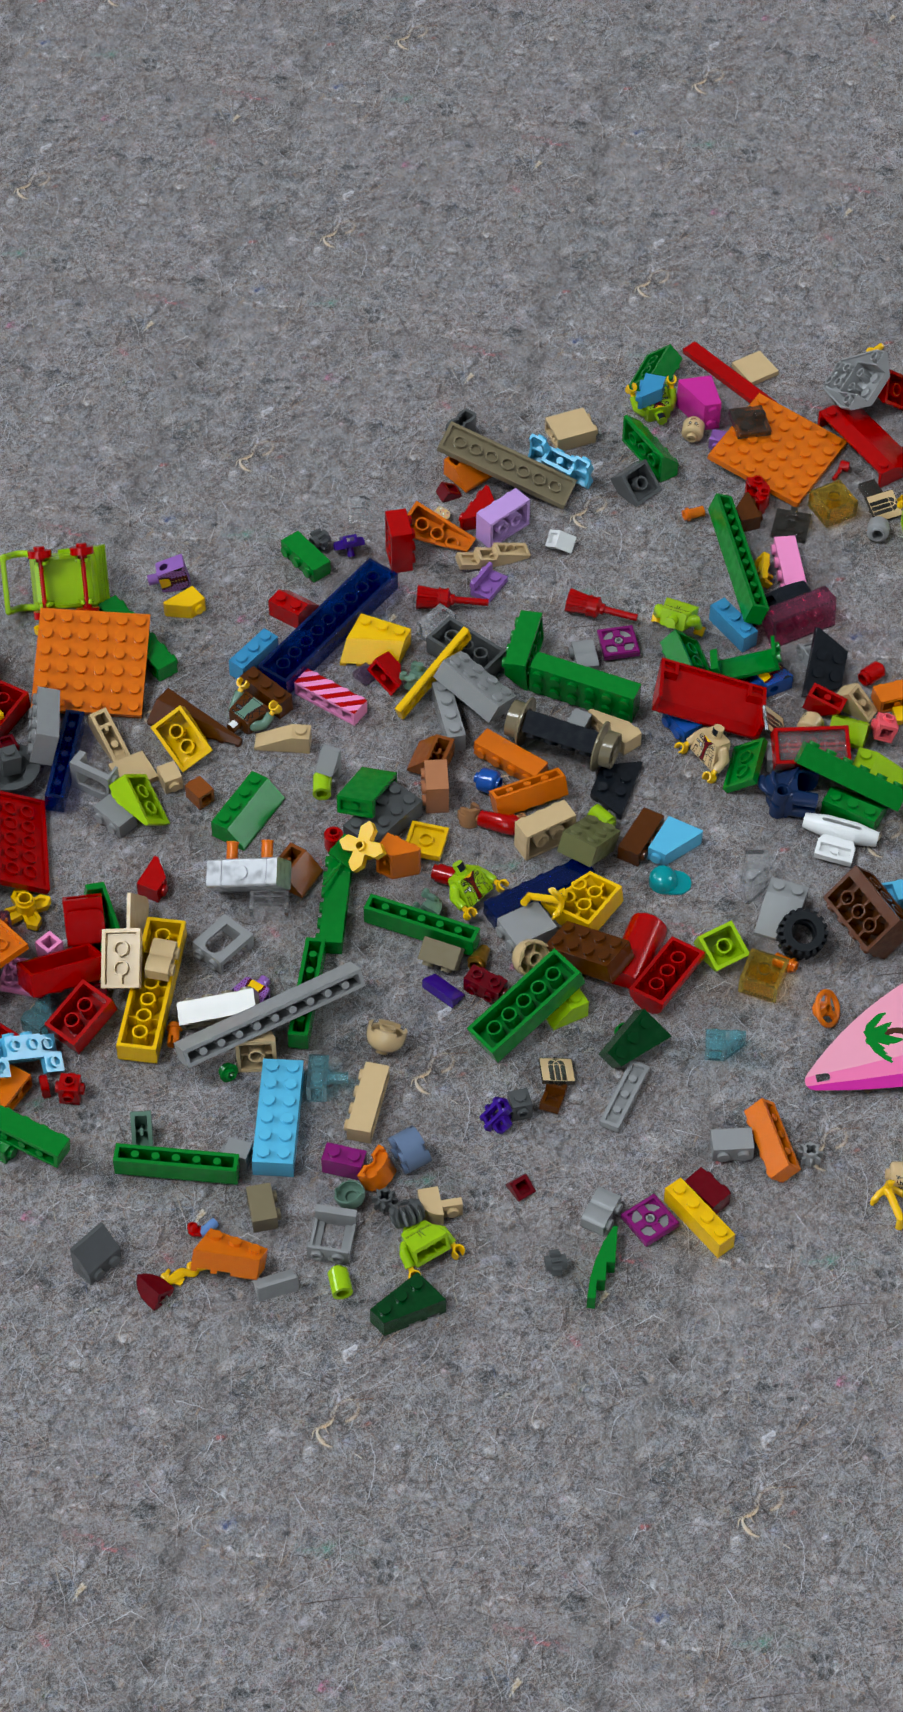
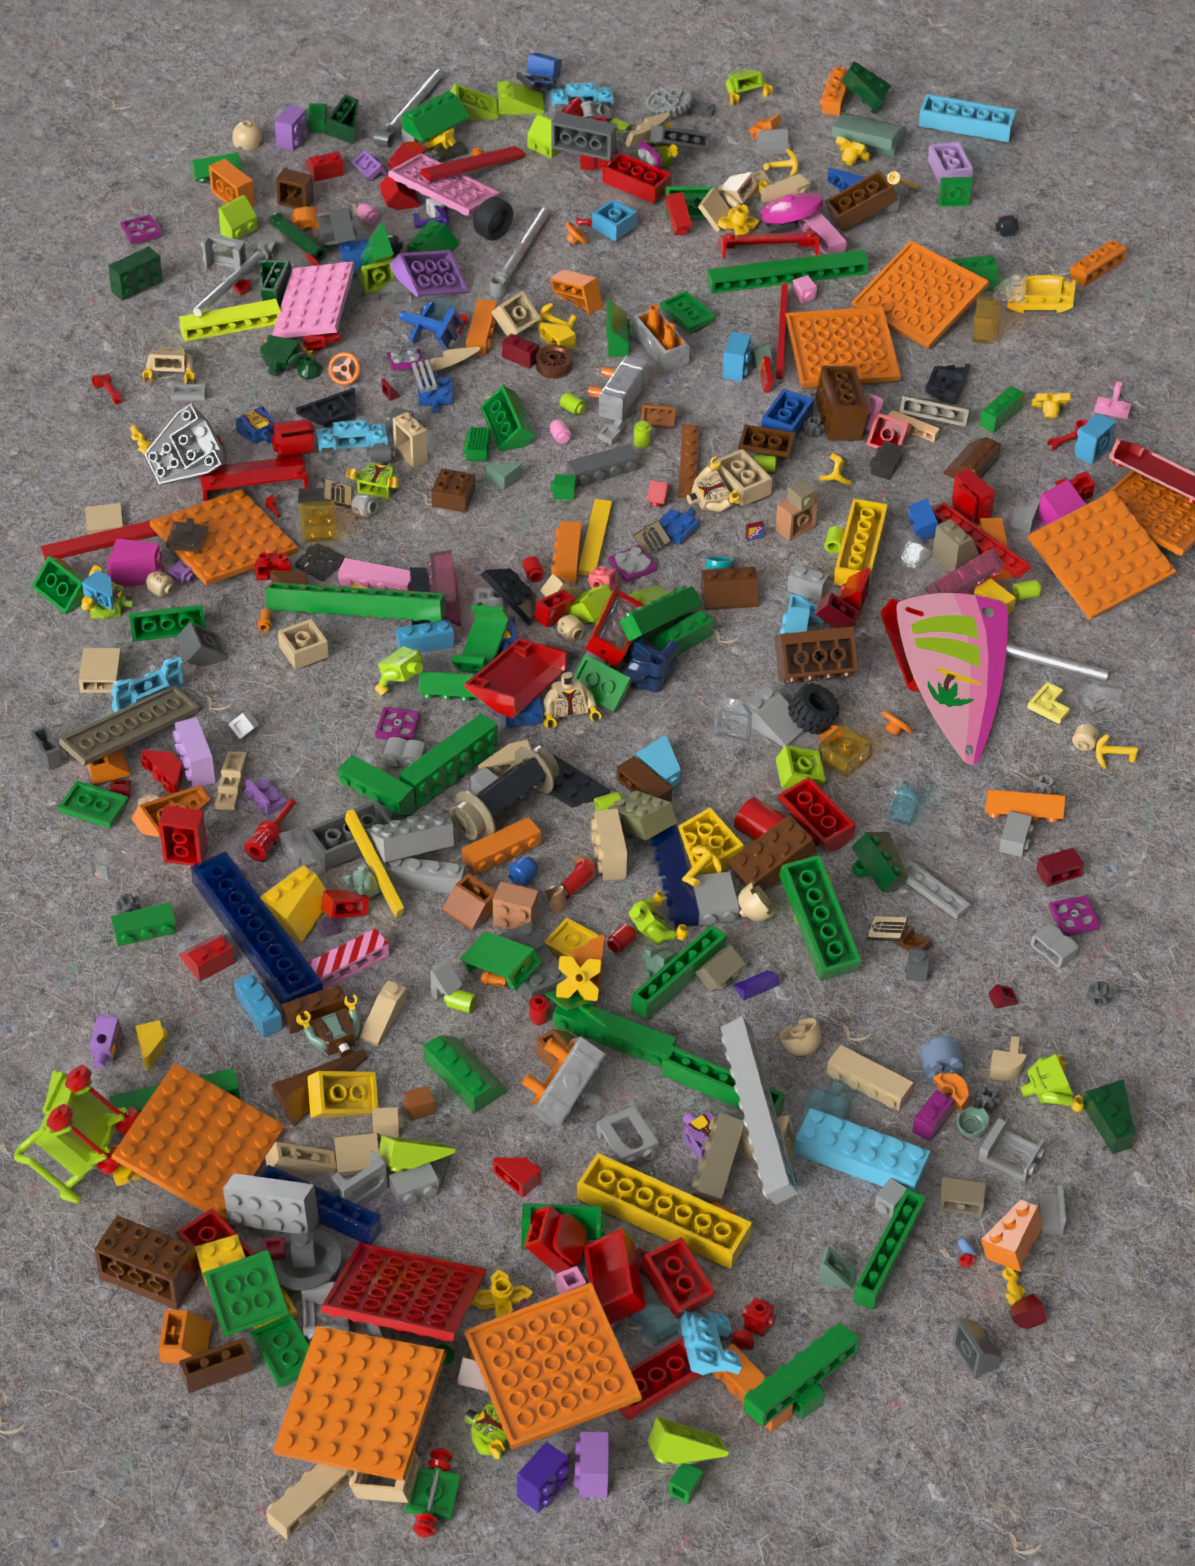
camera: 70 degrees left, 5 degrees down
tan piece [101,893,149,989] -> none
tan brick [144,938,181,982] -> none
lime brick [327,1265,353,1299] -> none
dark purple piece [333,534,365,557] -> none
dark grey gear [389,1198,425,1229] -> none
dark red brick [463,964,509,1004] -> none
pearl gold cone [467,944,490,969] -> none
dark purple piece [479,1097,513,1134] -> none
orange brick [489,767,569,815] -> none
red piece [564,588,638,621] -> none
green slope [586,1226,618,1309] -> none
teal cap [649,865,691,895] -> none
yellow brick [664,1177,735,1258] -> none
white plate [802,812,880,867] -> none
none -> green plate [58,781,129,829]
none -> tan brick [278,619,329,670]

